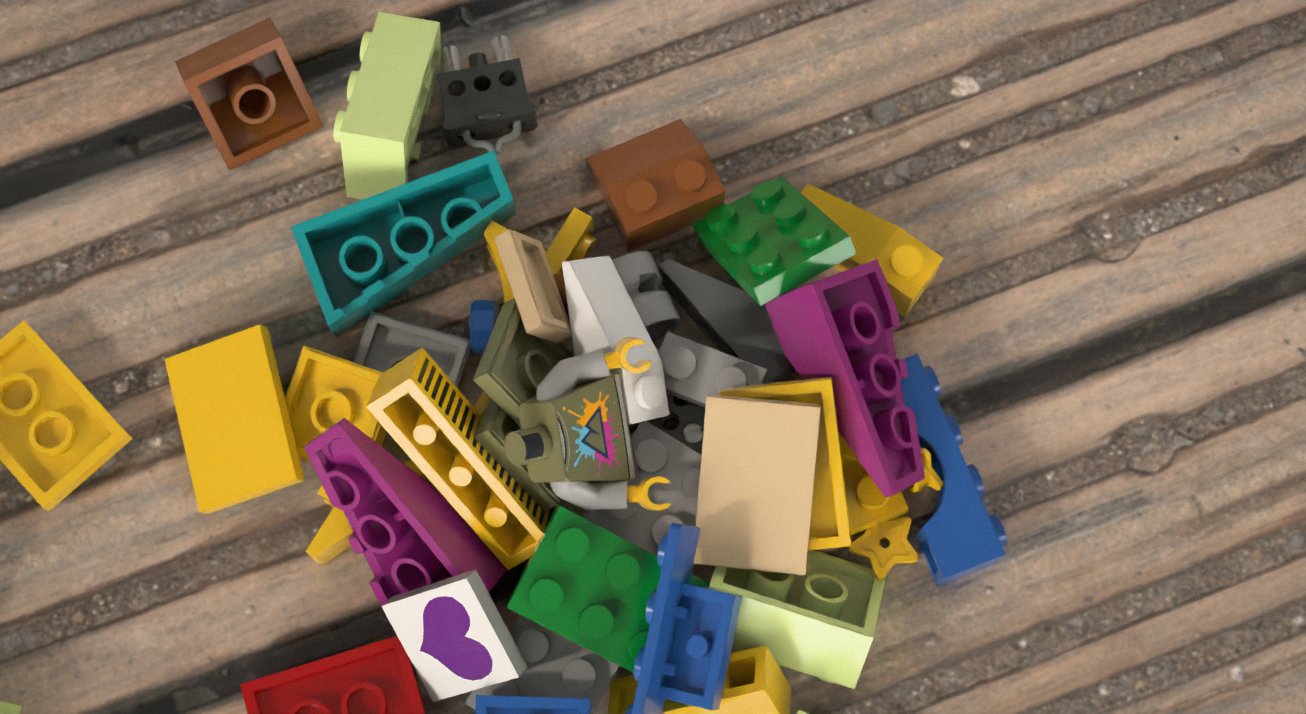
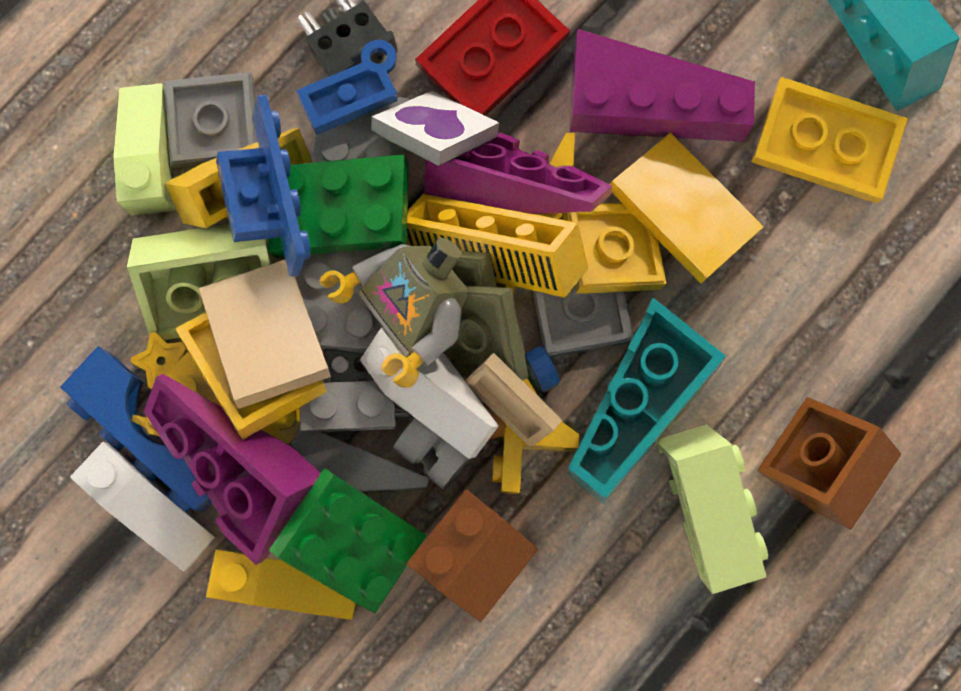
camera: 155 degrees right, 5 degrees up
pearl dark grey piece [438,36,538,154] -> none
none -> white slope [70,442,217,572]
none -> magenta wedge [570,29,755,142]

